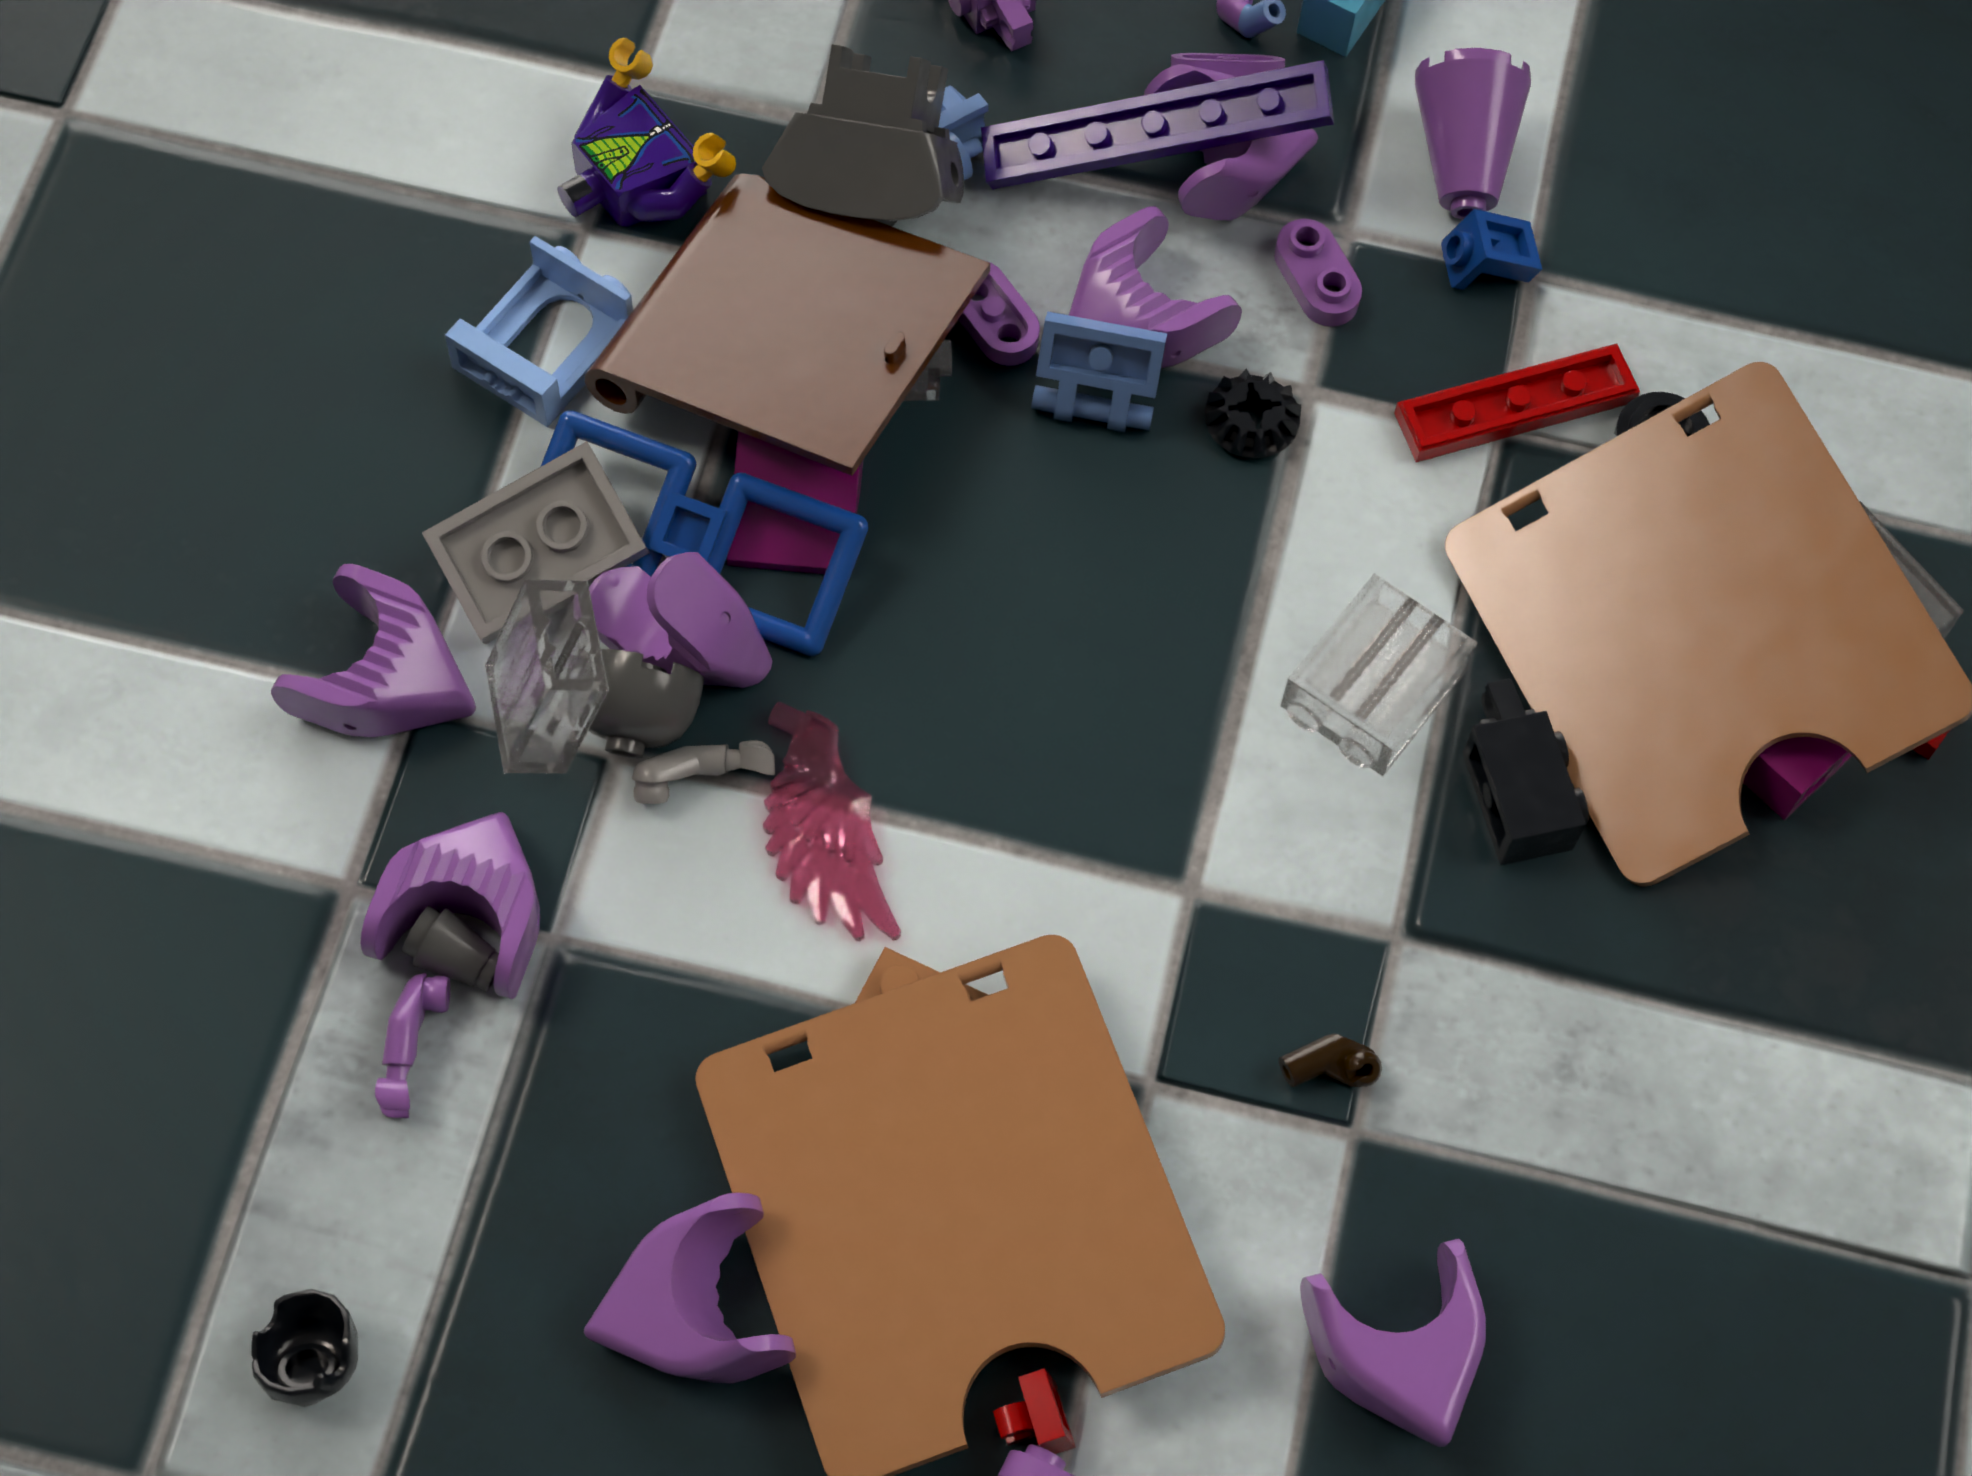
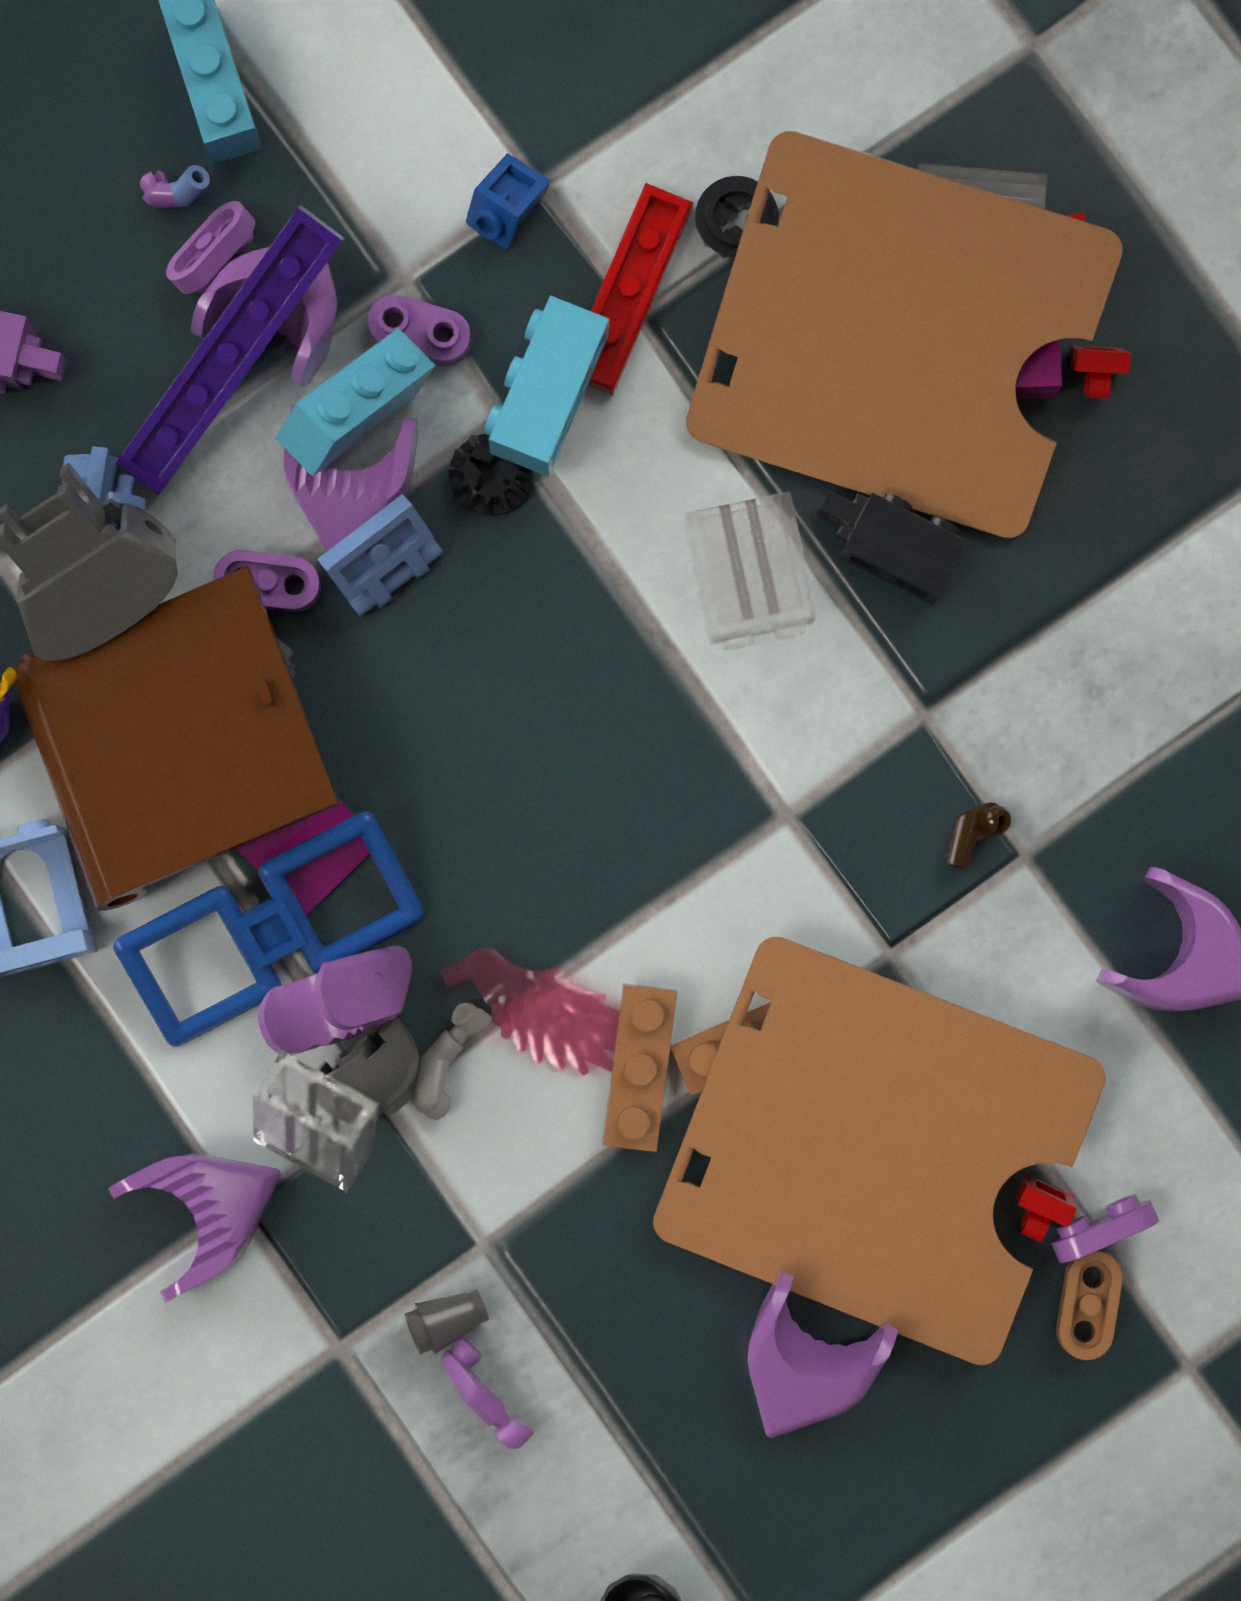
camera: 45 degrees left, 20 degrees up
medium lavender animal [360,812,540,999] -> none
light grey plate [422,441,650,644] -> none
medium lavender cone [1415,48,1531,219] -> none
none -> medium azure brick [275,328,436,477]
none -> medium azure brick [484,295,609,477]
none -> medium nougat plate [602,983,678,1152]
none -> red tile [1069,345,1131,399]

